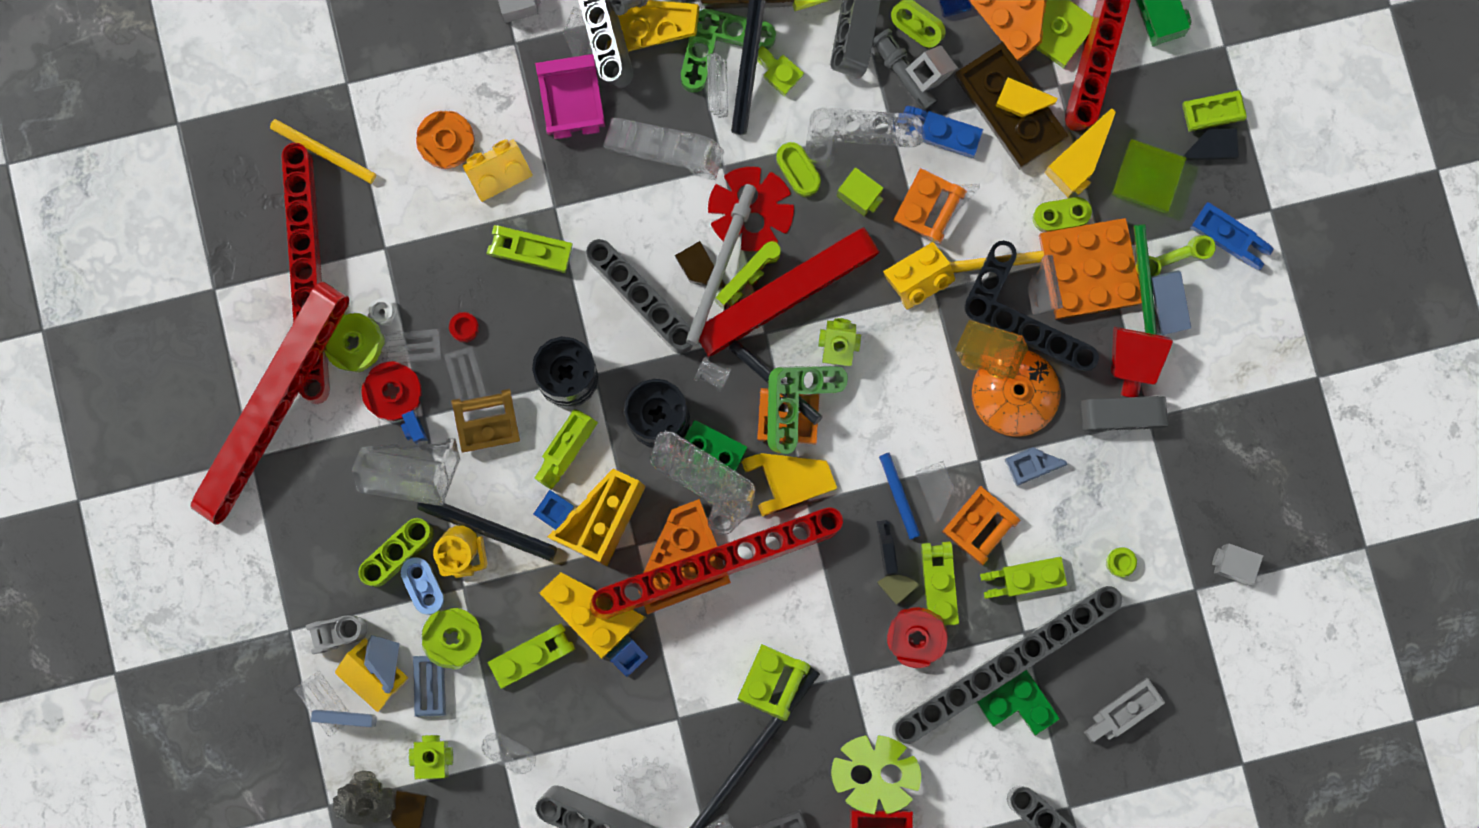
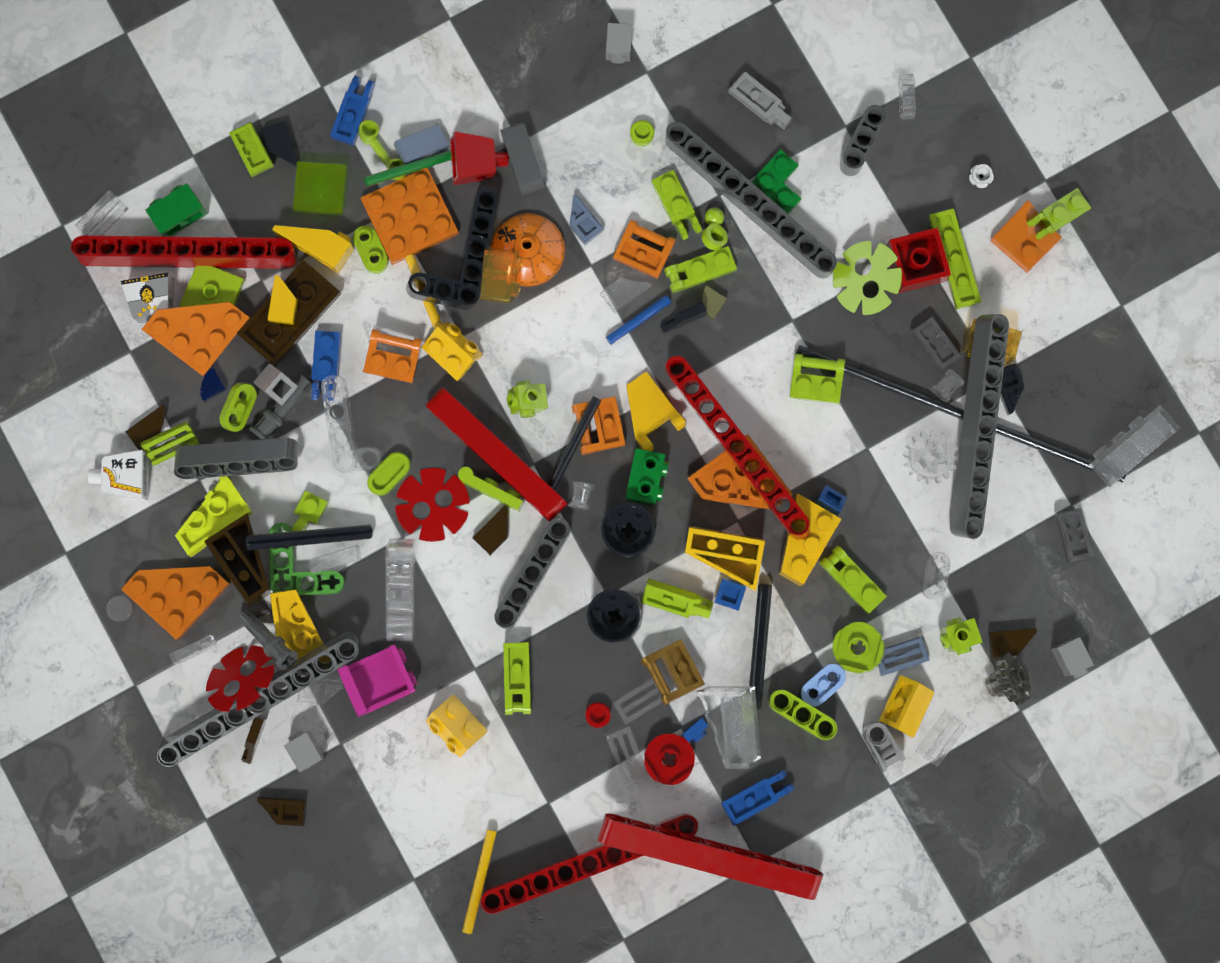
camera: 105 degrees left, 0 degrees up
sand blue tile [311,710,377,727] -> none
lime plate [325,313,385,373] -> none
sand blue tile [364,635,400,694] -> none
white plate [368,298,397,327] -> none
orange tile [416,111,475,169] -> none
yellow piece [433,526,487,578] -> none
clear beam [650,431,756,535] -> none
light grey bar [686,184,756,345] -> none
bright green beam [767,365,848,454] -> none
lime brick [836,167,884,217] -> none
red plate [887,607,948,668] -> none
clear tile [1027,255,1063,315] -> none
none -> lime plate [701,207,728,251]
none -> blue hinge [720,770,795,826]

